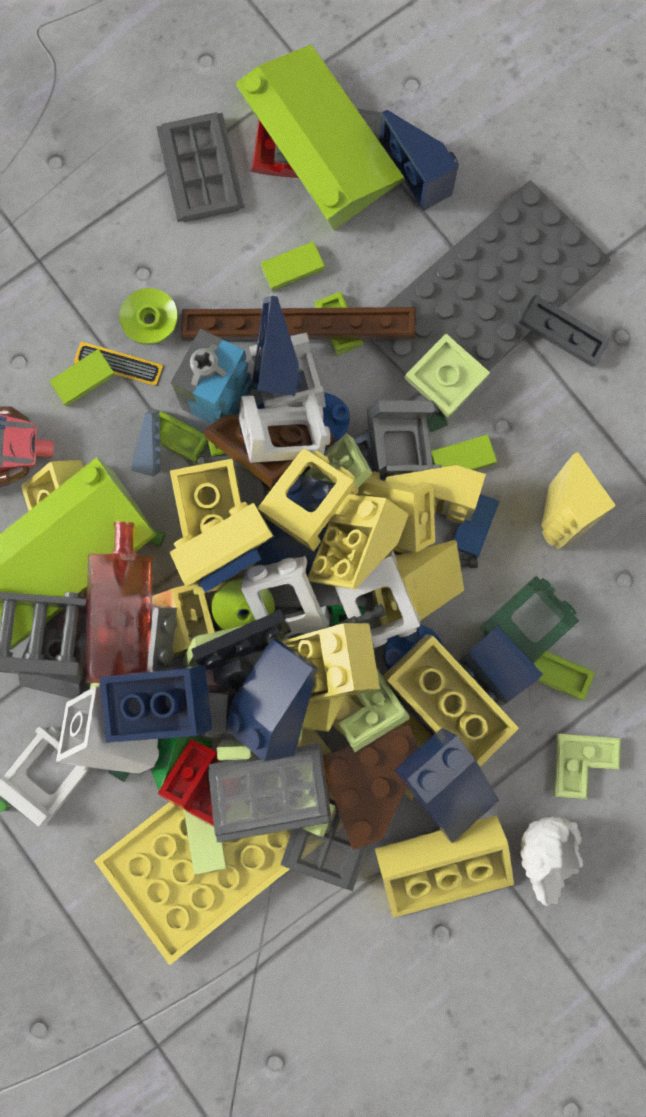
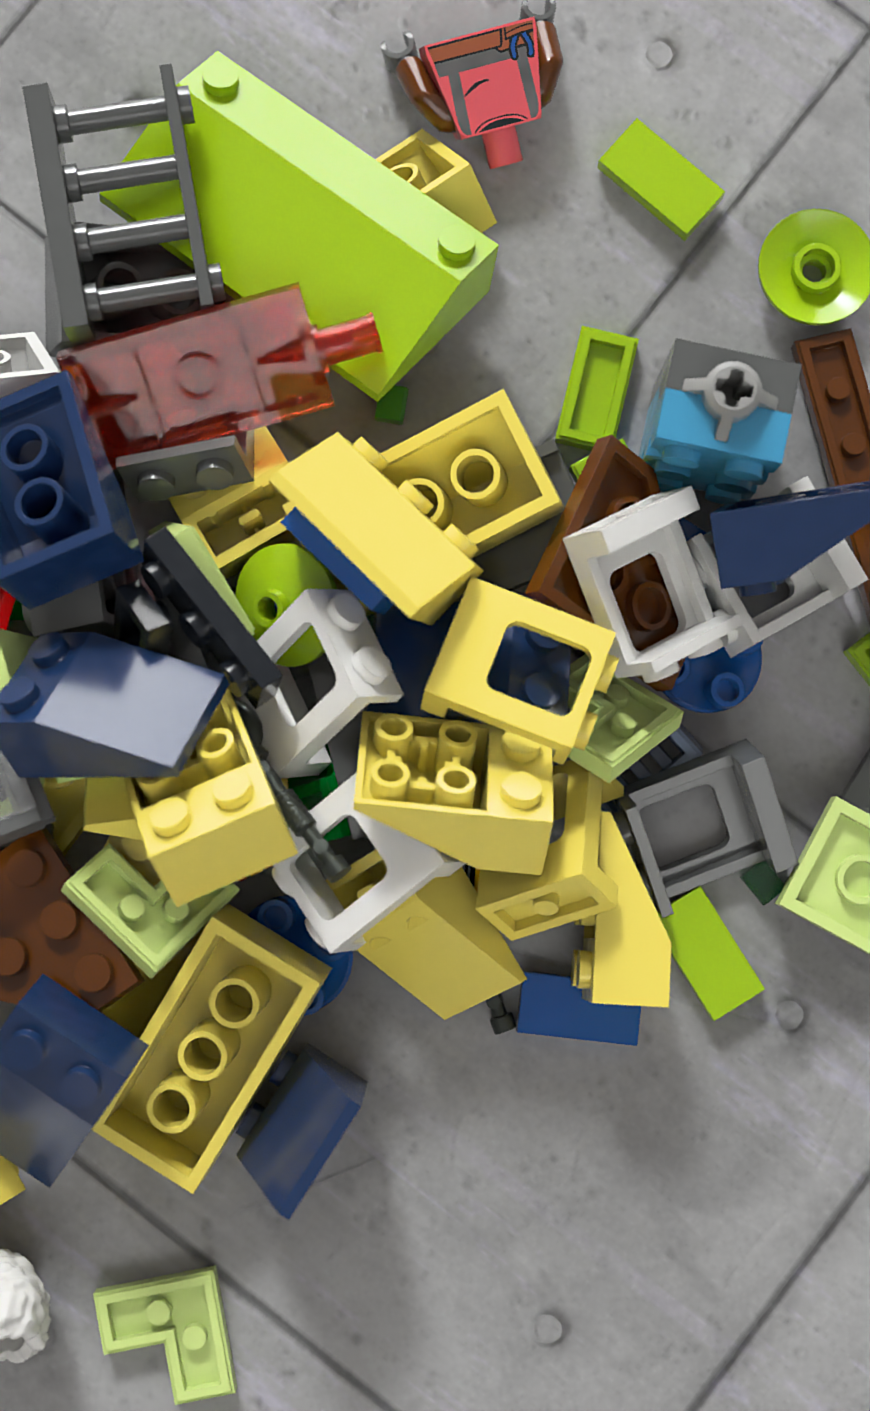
camera: 70 degrees right, 5 degrees up
sticker [74,342,163,386] -> none
sand blue slope [131,409,161,477] -> none
clear green window [479,576,579,663] -> none
lime tile [531,648,595,701] -> none
light yellow slope [541,452,616,550] -> none

